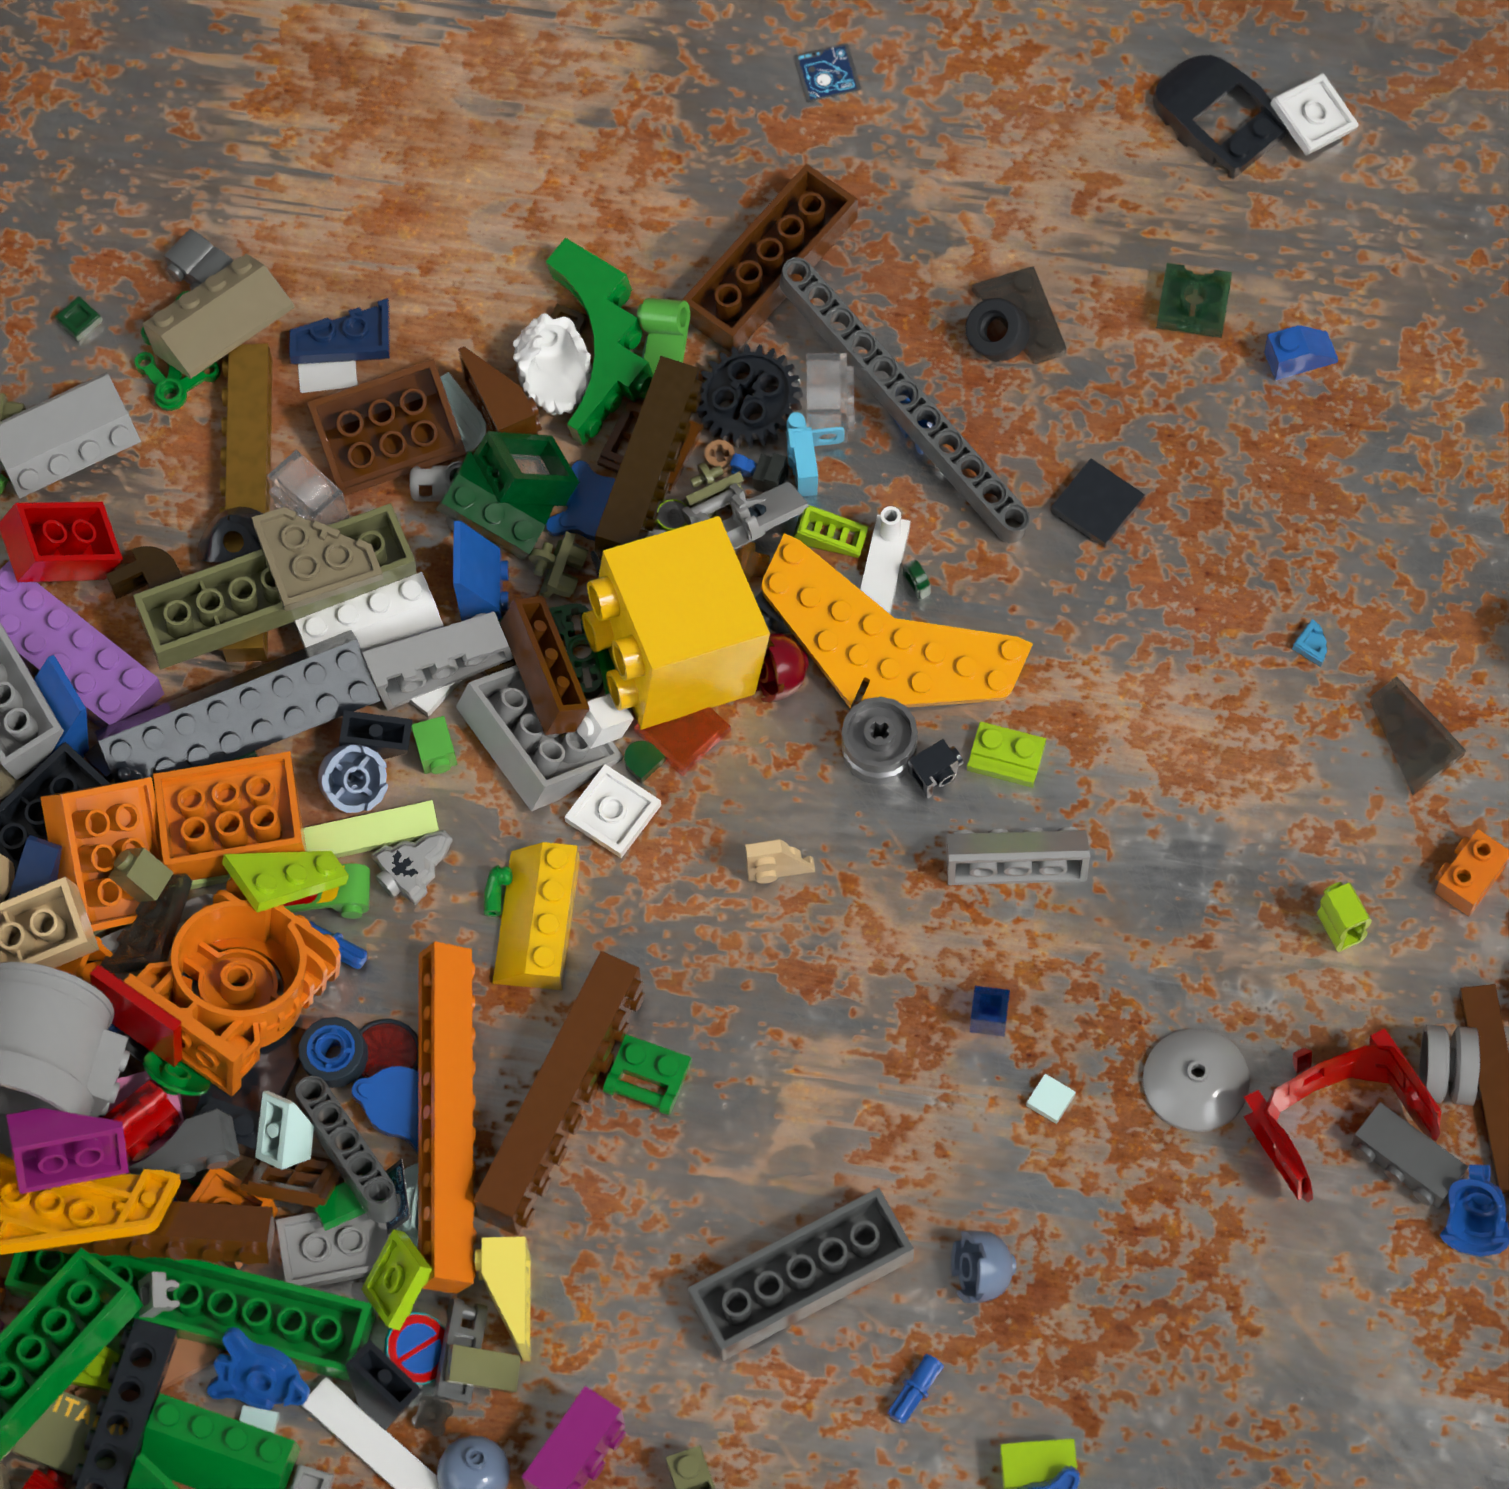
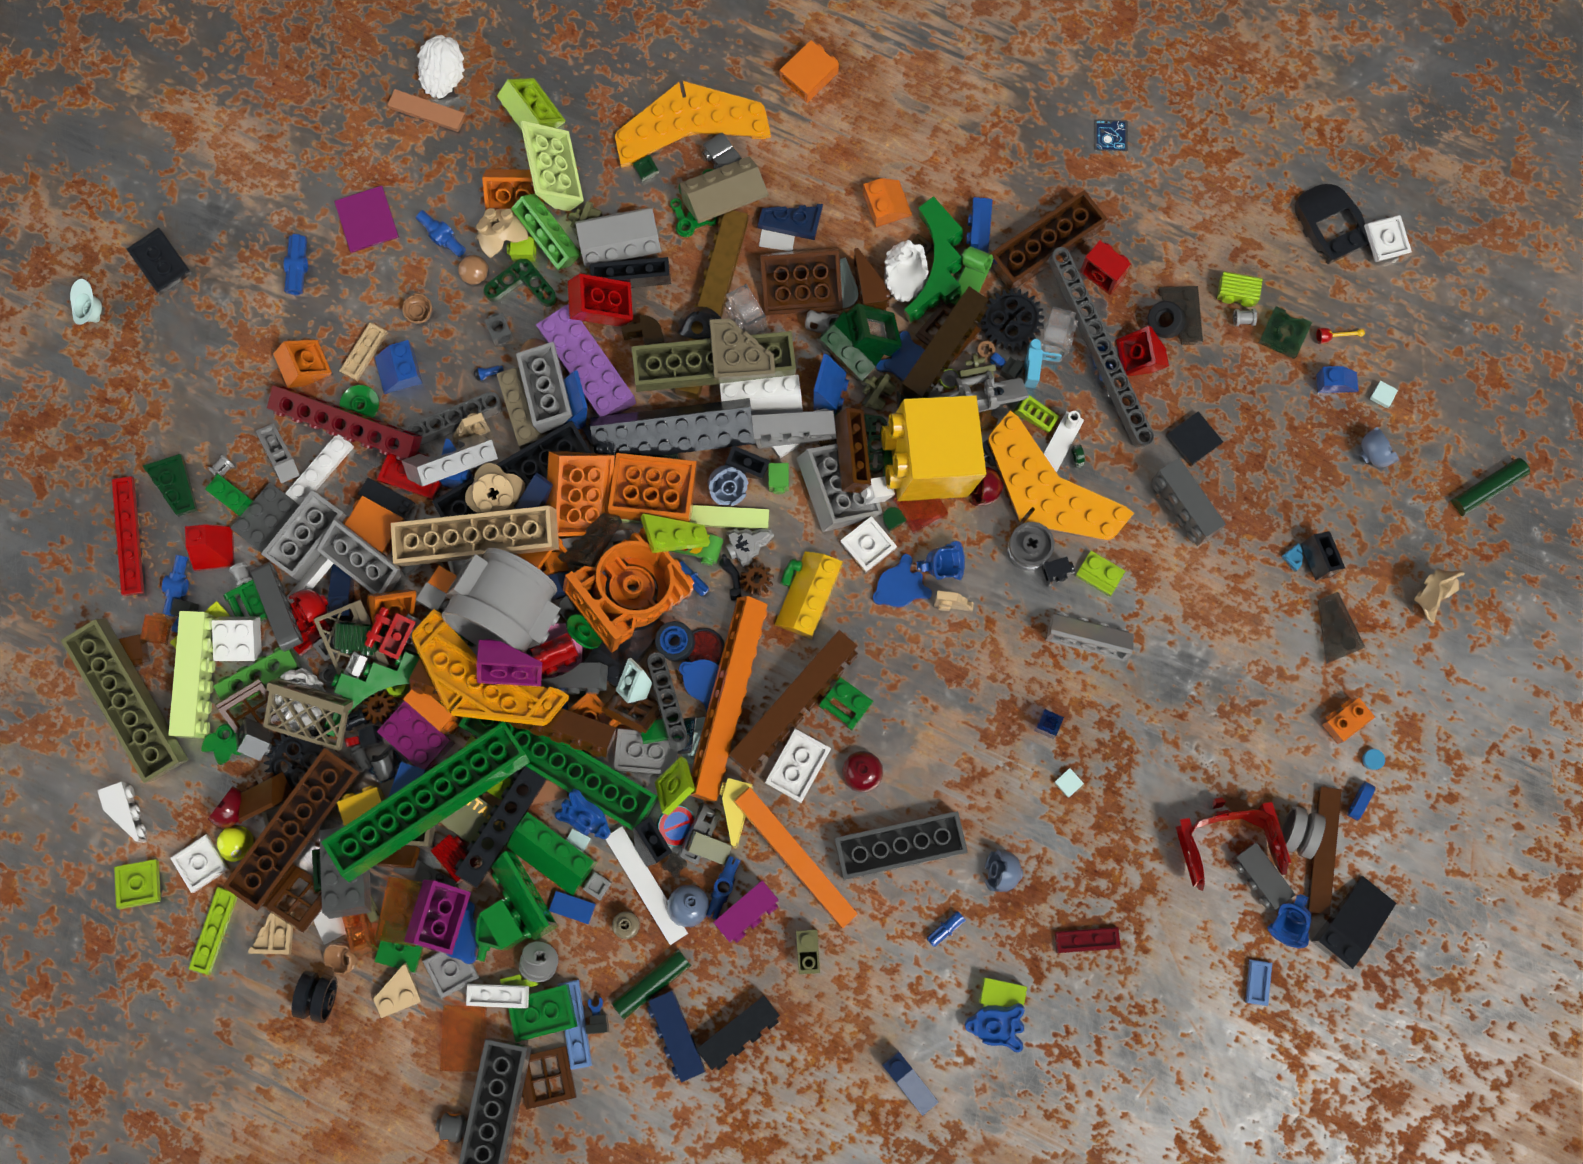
camera: 15 degrees right, 10 degrees up
red tile [90,965,182,1067] -> none
olive brick [109,848,174,902] -> none
light grey tile [138,1272,180,1318] -> none
light grey dish [1143,1028,1250,1132] -> none
lime brick [1317,882,1372,952] -> none
none -> black brick [590,257,671,288]
none -> light orange wing [615,81,771,168]
none -> blue pin [706,856,741,920]
none -> black piece [719,554,742,600]
none -> orange tile [733,787,858,928]
none -> reddish brown gear [740,562,774,597]
none -> white plate [765,729,831,803]
none -> orange brick [779,40,839,103]
none -> dark red cylinder [842,751,883,792]
none -> orange slope [863,178,912,227]
none -> blue tile [873,554,932,608]
none -> blue helmet [916,541,965,580]
none -> blue bracket [966,197,993,253]
none -> dark red tile [1055,927,1121,953]
none -> red brick [1080,240,1131,295]
none -> red slope [1116,326,1169,377]
none -> dark grey brick [1152,458,1226,546]
none -> lime brick [1217,271,1263,307]
none -> light grey bush [1233,308,1257,326]
none -> medium blue tile [1245,960,1272,1006]
none -> black brick [1300,531,1345,581]
none -> red hinge [1316,328,1365,344]
none -> sand blue cylinder [1360,427,1399,468]
none -> light aqua tile [1370,381,1398,408]

